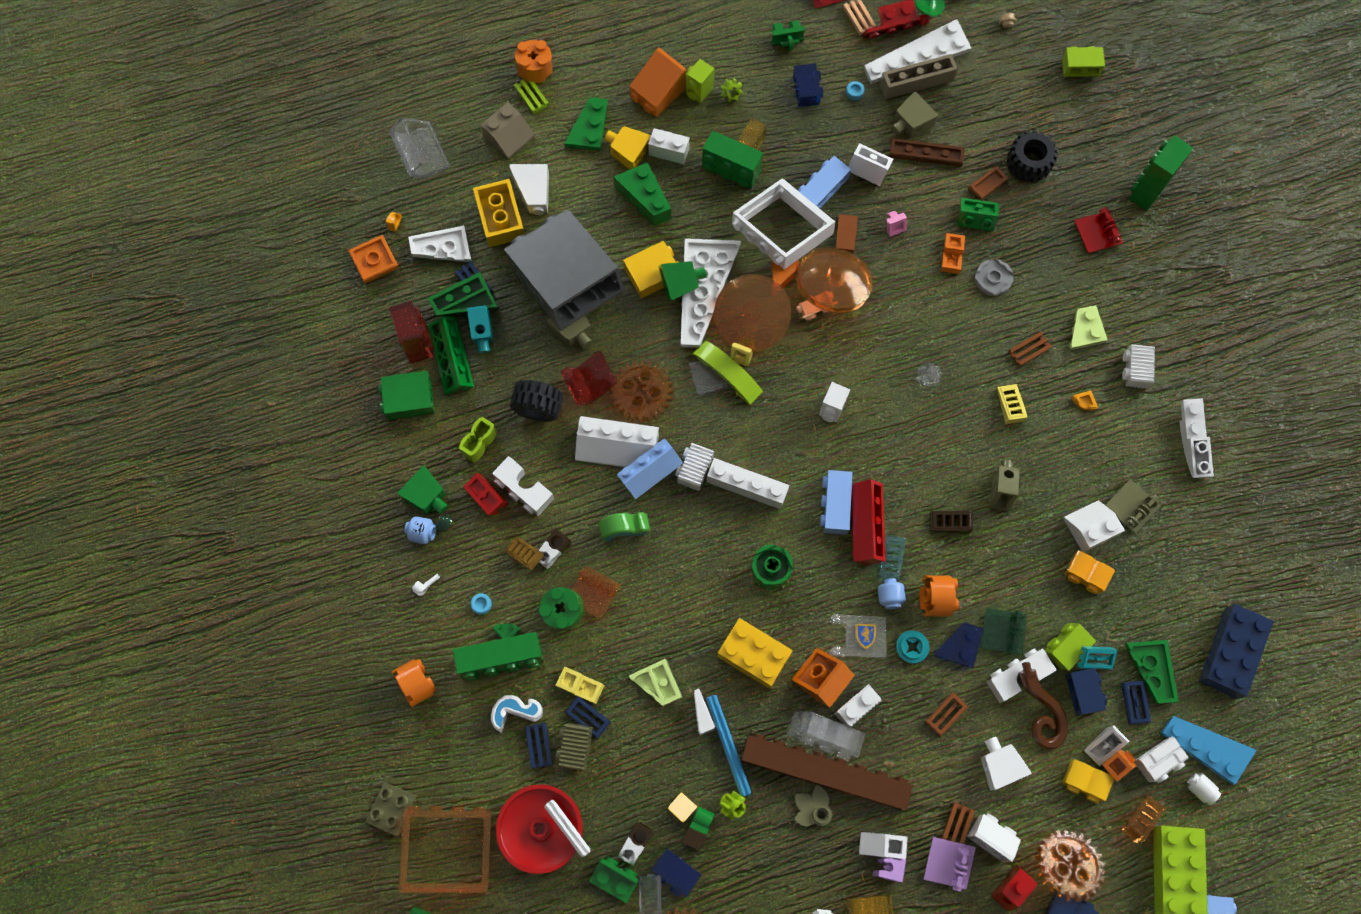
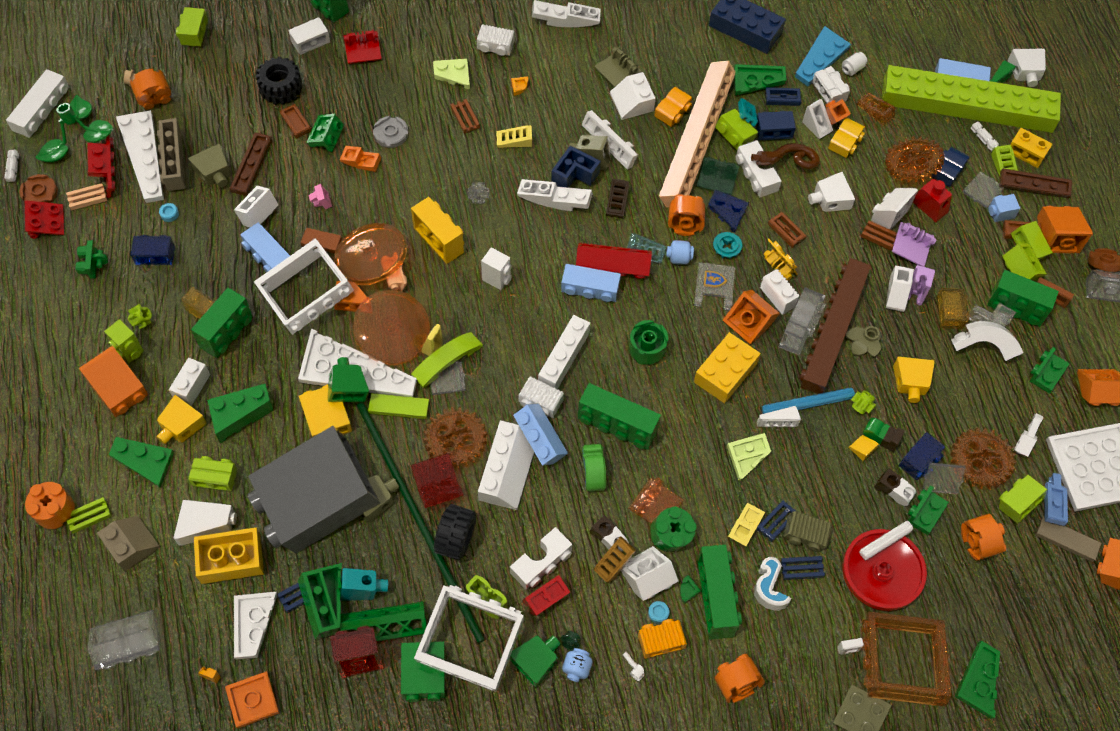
camera: 85 degrees left, 10 degrees down
none -> orange brick [130,69,171,110]
none -> lime brick [189,456,237,491]
none -> white brick [288,17,330,55]
none -> dark green piece [357,402,485,644]
none -> lime tile [368,393,429,419]
none -> yellow brick [411,197,464,264]
none -> white window [414,585,524,692]
none -> white slope [517,179,592,211]
none -> dark blue brick [551,146,601,188]
none -> green brick [578,383,661,450]
none -> white hinge [582,110,638,170]
none -> white slope [621,547,678,601]
none -> light orange brick [638,619,687,659]
none -> light nougat brick [659,61,736,208]
none -> yellow hinge [763,239,798,281]
none -> white tile [837,638,864,655]
none -> yellow torso [893,357,934,403]

